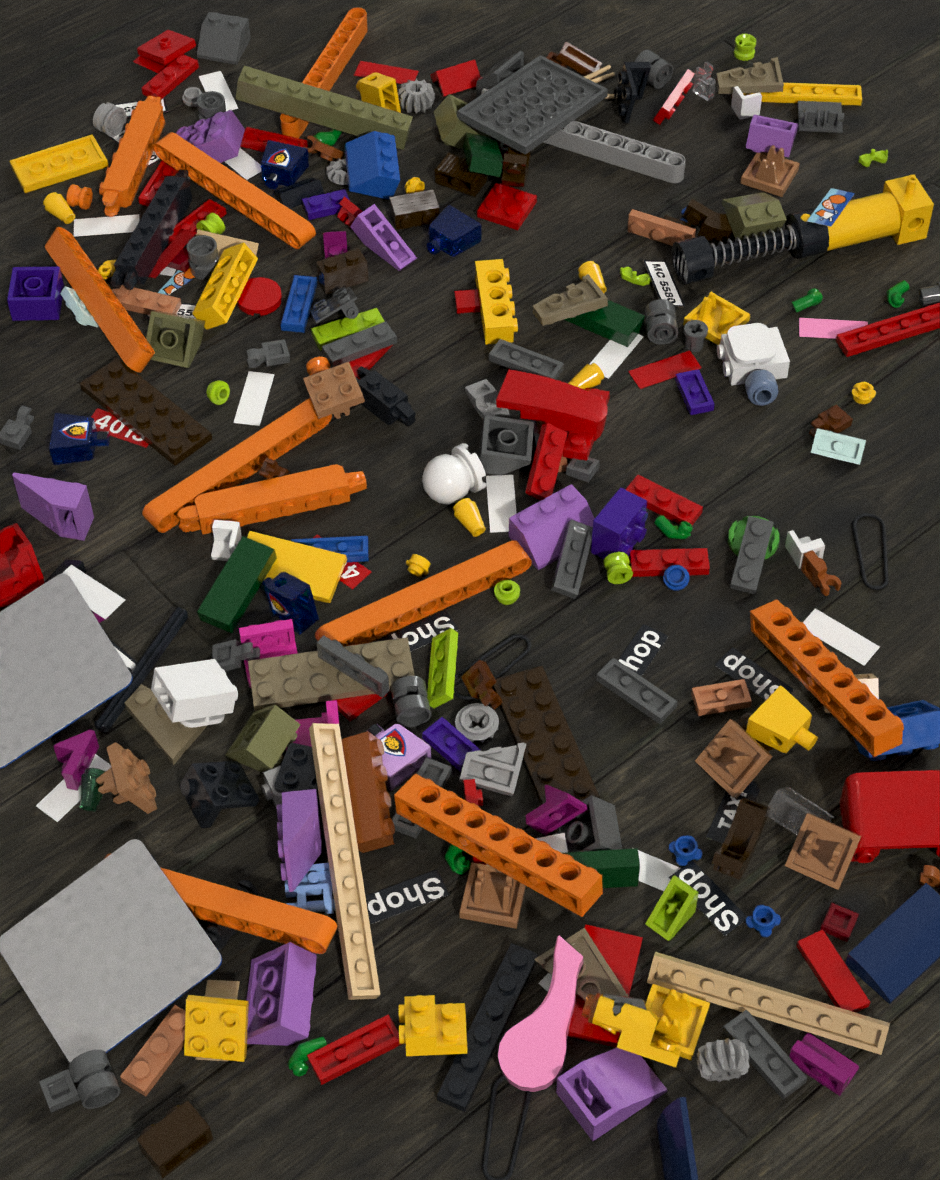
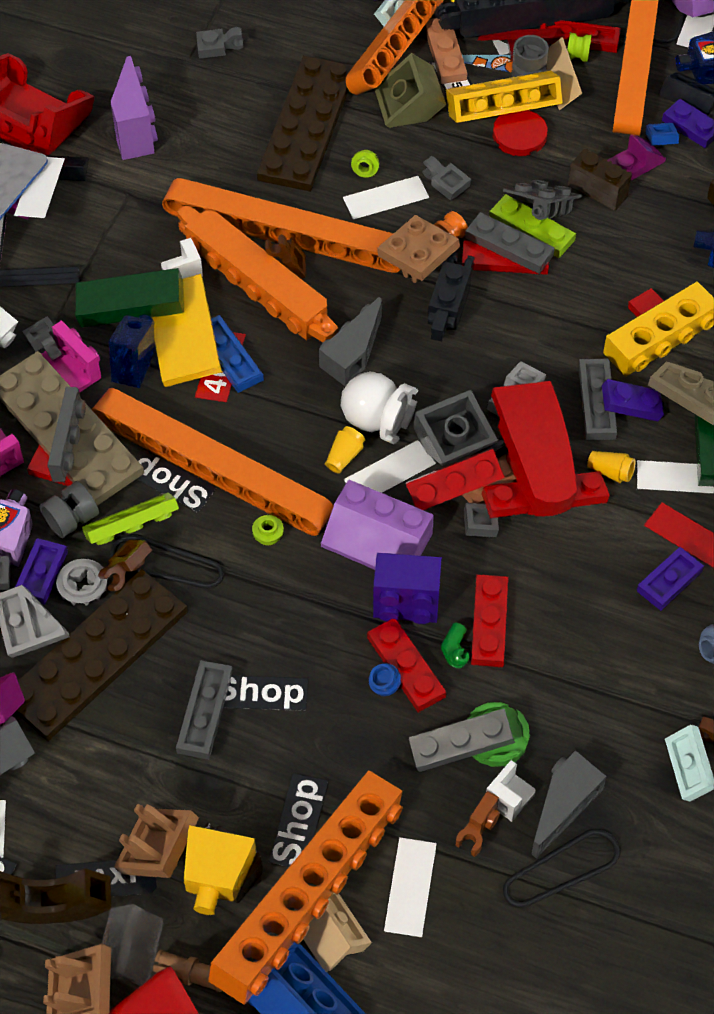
camera: 60 degrees right, 5 degrees up
clear blue torso [49,413,110,465] -> none
red sticker [88,408,149,448] -> none
blue tile [281,275,317,333] -> none
red tile [337,196,363,228] -> none
medium lavender slope [350,204,417,271] -> none
yellow plate [406,554,431,577] -> none
dark grey plate [551,519,593,599] -> none
lime wheel [604,552,633,584] -> none
blue plate [669,836,702,866] -> none
nougat plate [691,679,752,716] -> none
none -> medium nougat pin [153,950,222,992]
none -> dark grey slope [319,297,382,386]
none -> dark grey slope [532,750,607,859]
none -> dark purple plate [602,379,664,422]
none -> blue tile [646,123,679,146]

